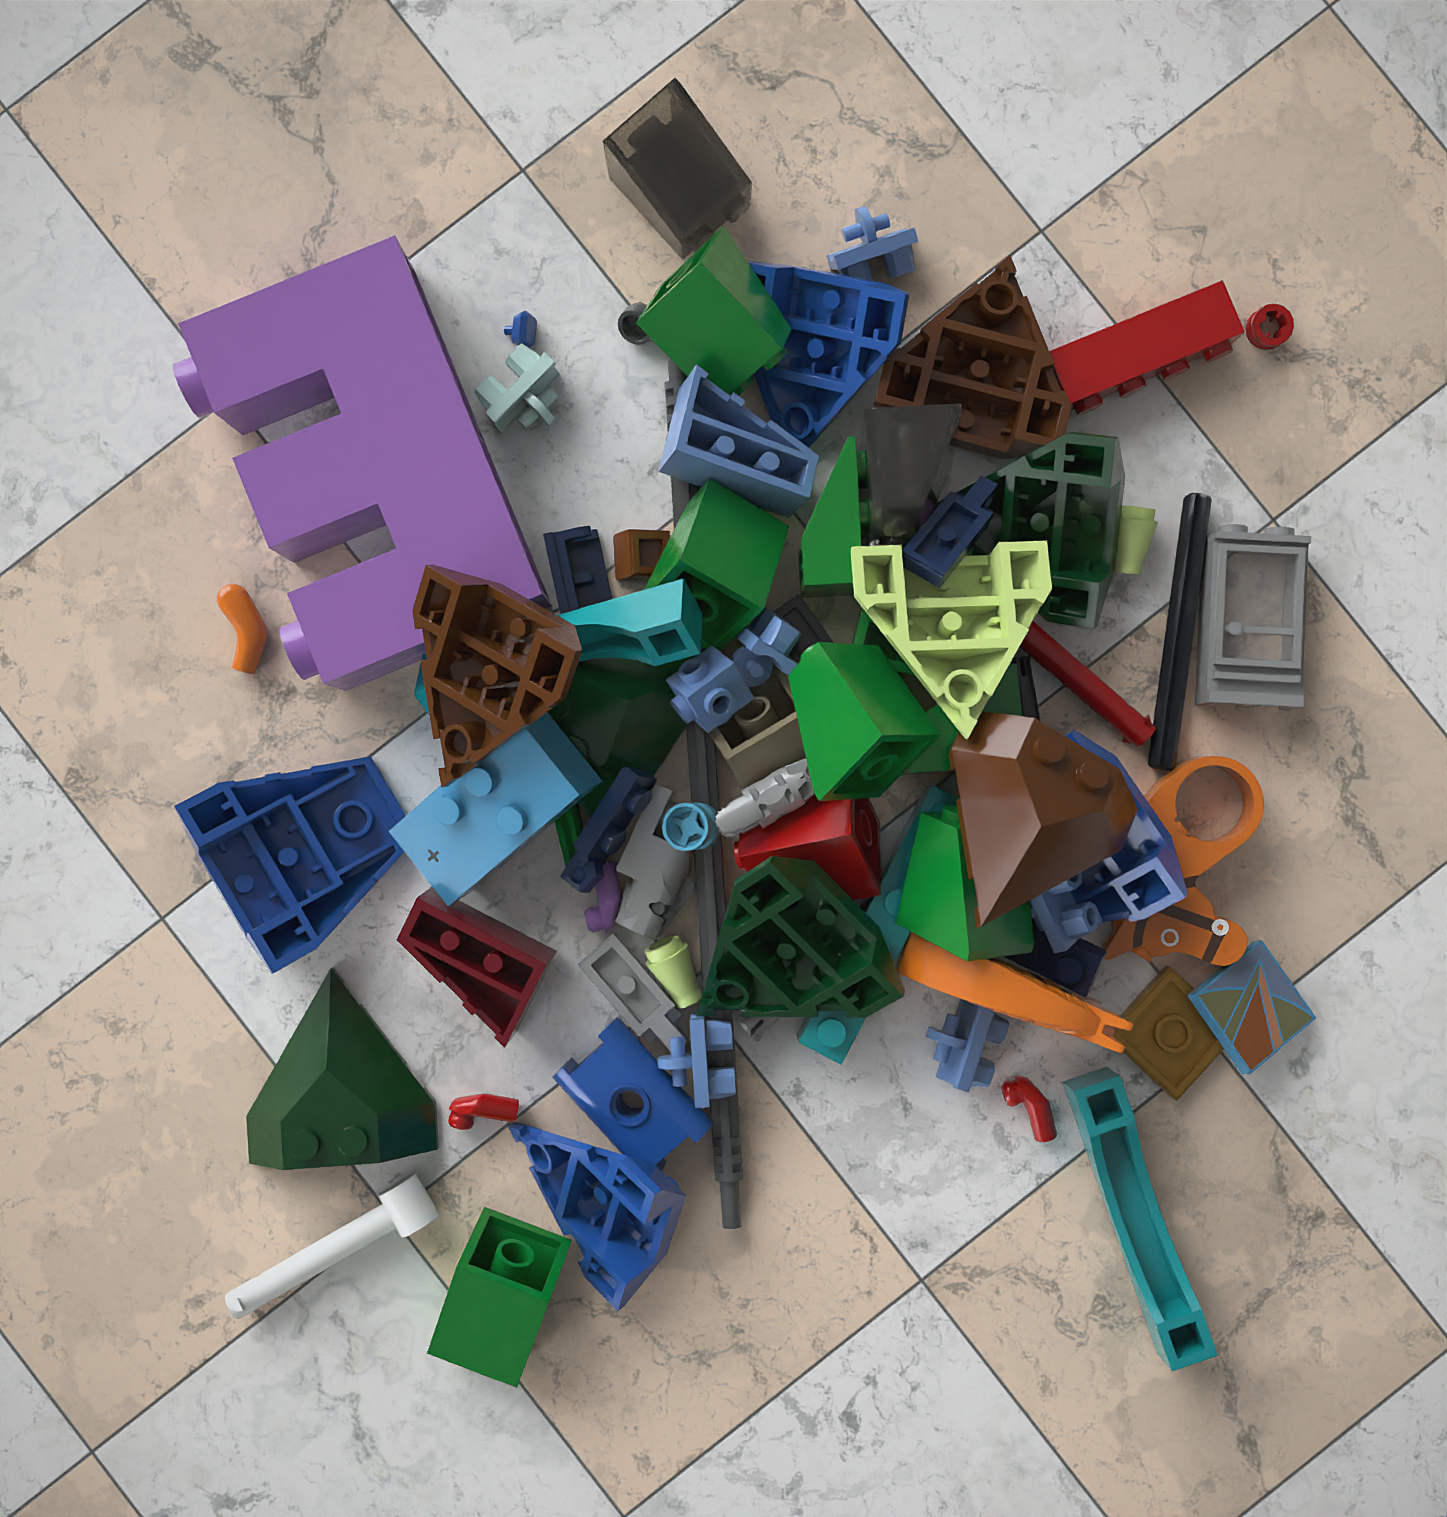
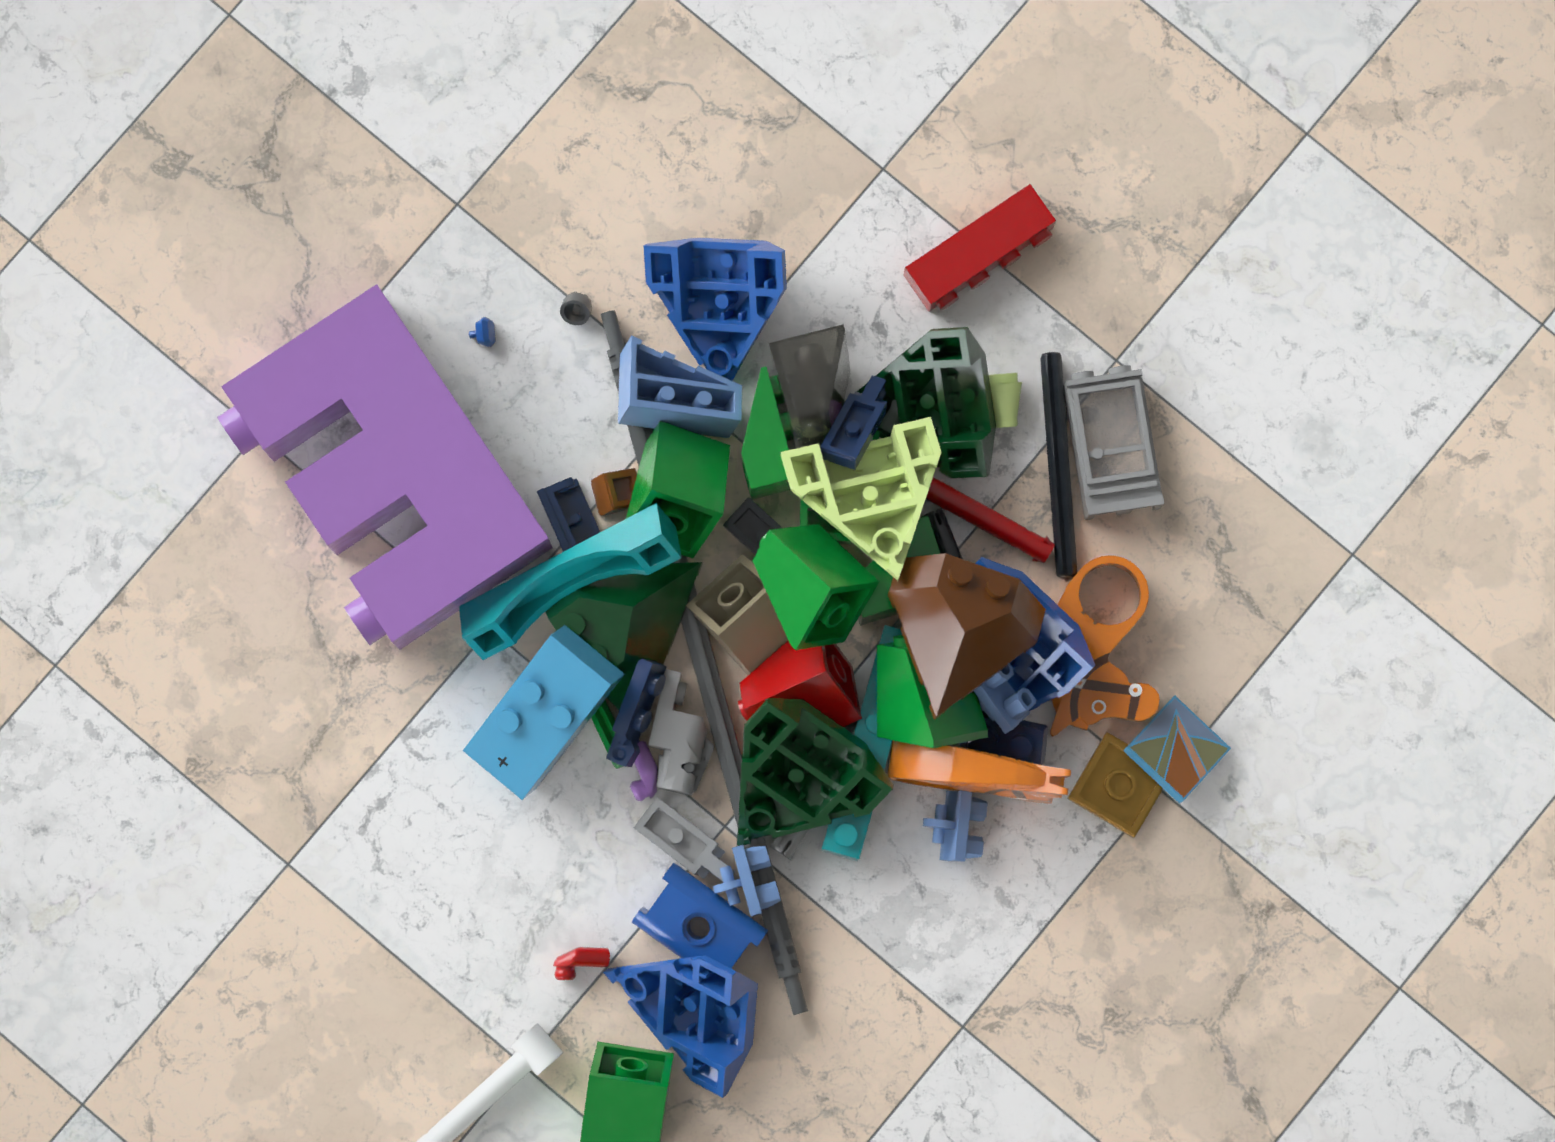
camera: 20 degrees left, 5 degrees down
blue wedge [174,756,406,974] -> none
orange arm [217,584,267,674] -> none
dark green wedge [246,967,439,1170] -> none
dark red wedge [397,887,557,1048] -> none
reddish brown wedge [412,564,582,788] -> none
light aqua hips [474,344,560,433] -> none
clear smoke slope [602,78,752,260] -> none
green slope [636,226,792,396] -> none
yellowish green cone [644,934,702,1009] -> none
medium azure wheel [662,802,721,851] -> none
medium blue brick [666,646,754,733] -> none
light grey hinge [714,758,815,839] -> none
medium blue hips [731,607,802,687] -> none
medium blue hips [826,206,919,281] -> none
reddish brown wedge [873,255,1071,459] -> none
red arm [1001,1076,1057,1142] -> none
teal arch [1062,1067,1218,1372] -> none
red bush [1245,303,1294,350] -> none

